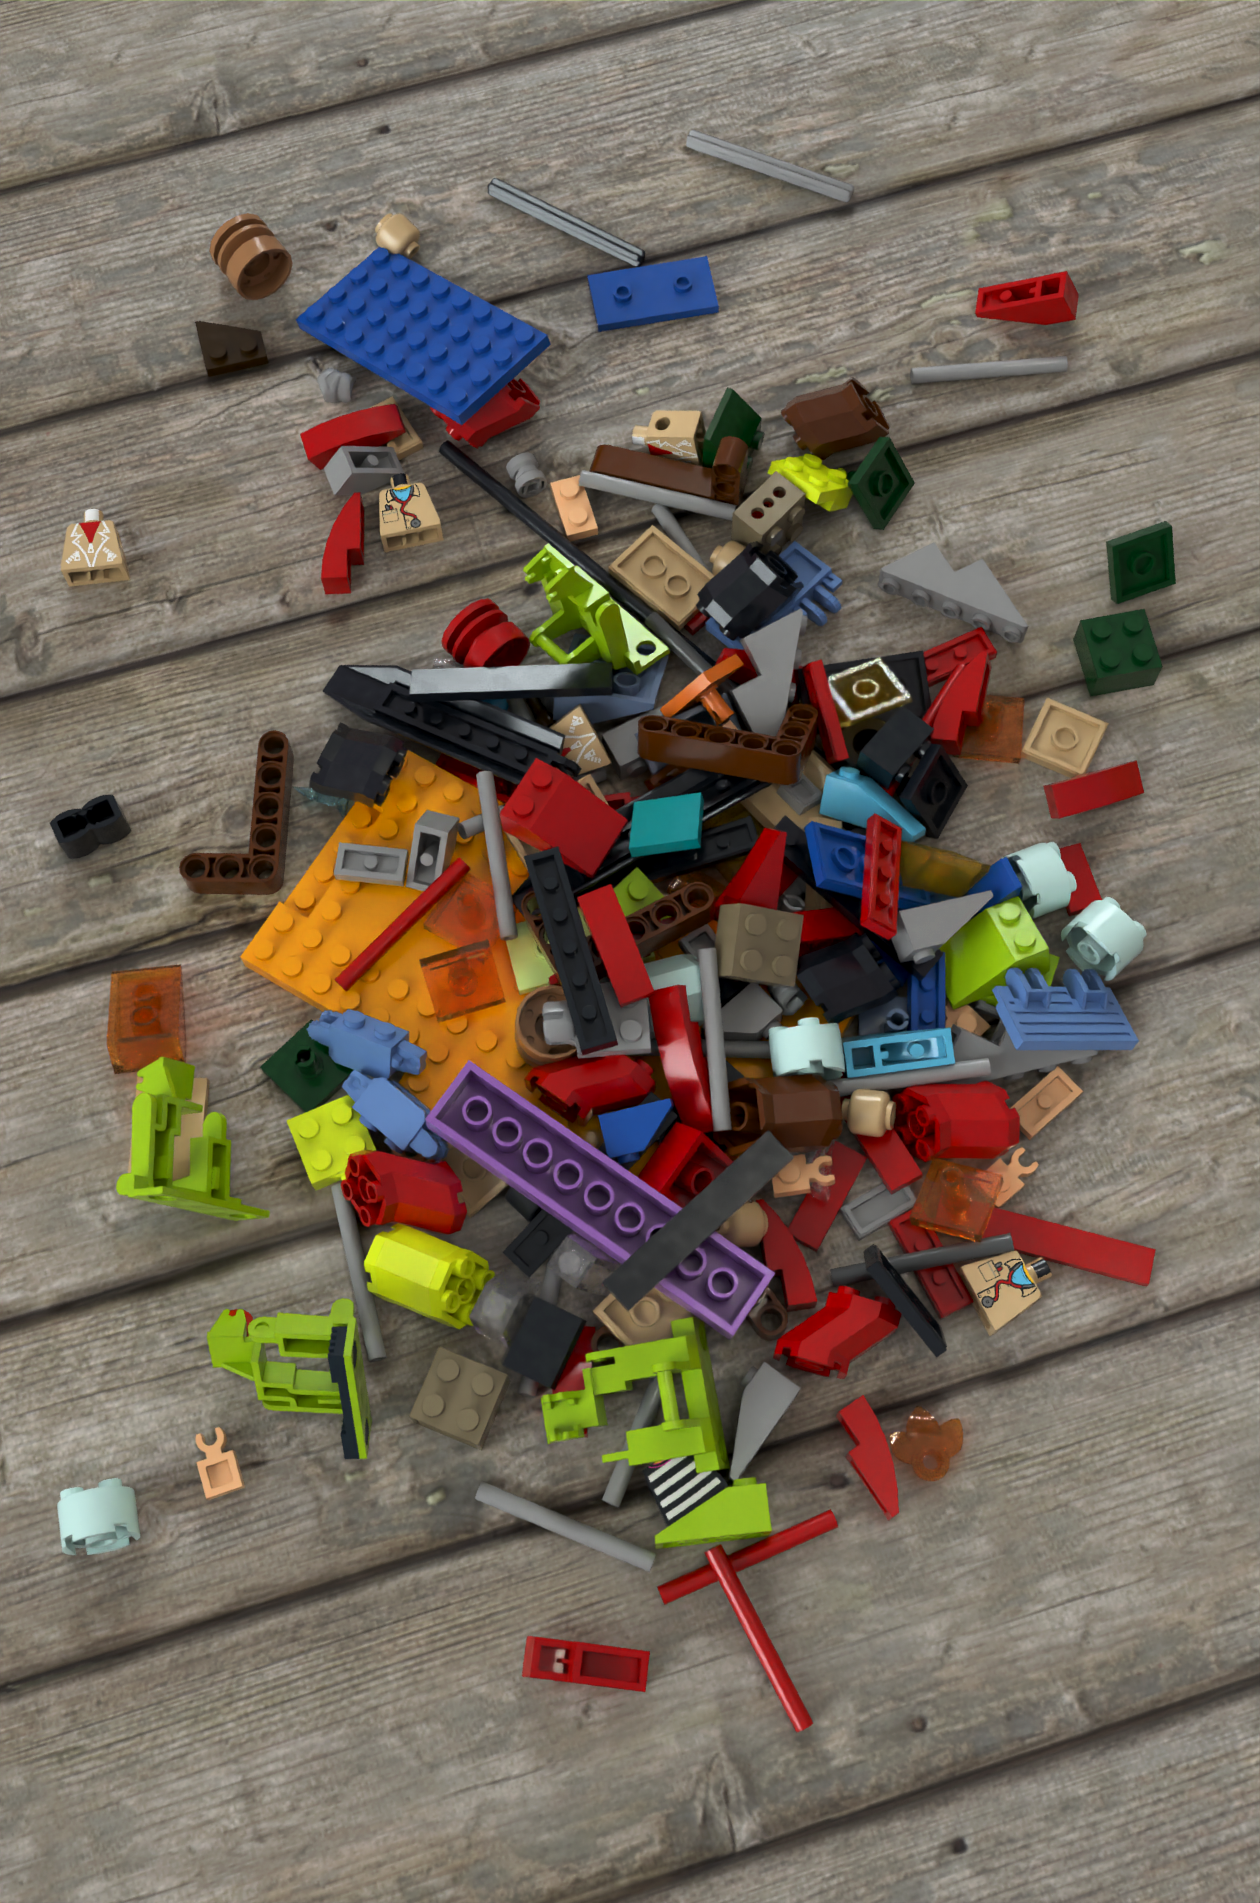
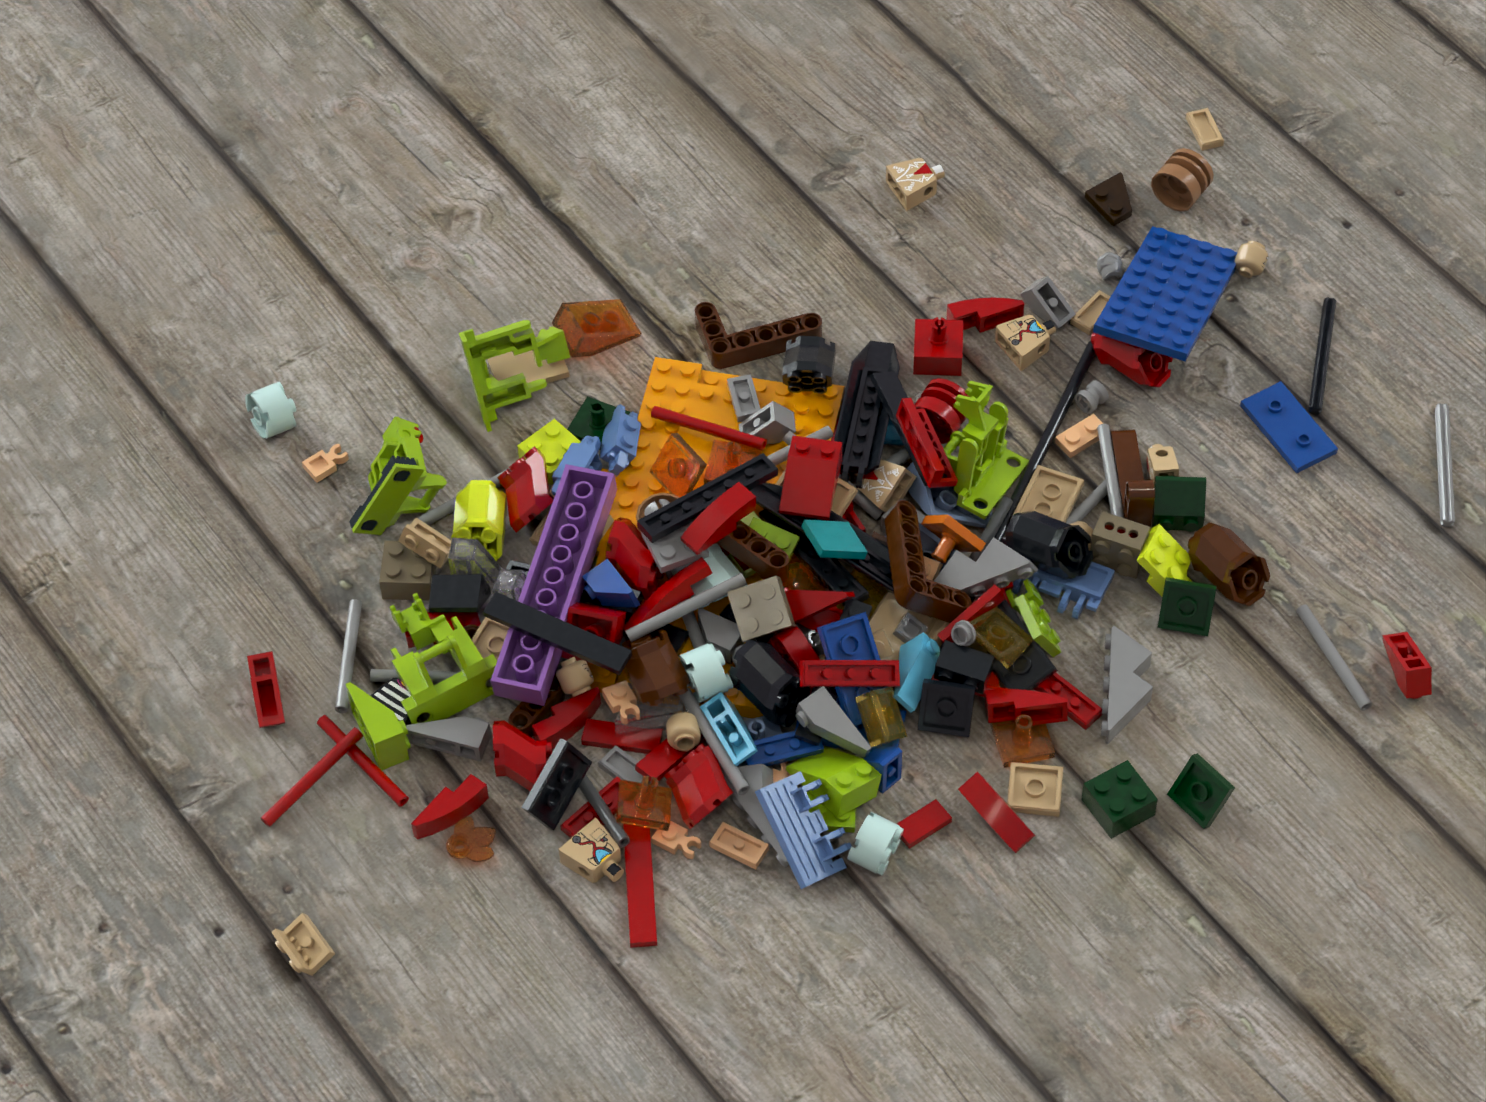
camera: 70 degrees right, 15 degrees down
black brick [50,795,132,859] -> none
red slope [300,404,406,470] -> none
light aqua brick [1001,842,1077,920] -> none
none -> tan bracket [272,913,335,976]
none -> tan bracket [398,518,458,569]
none -> red fence [896,398,958,488]
none -> red brick [913,317,963,376]
none -> light grey plate [951,620,976,646]
none -> lime plate [1006,578,1062,657]
none -> tan tile [1186,108,1224,151]

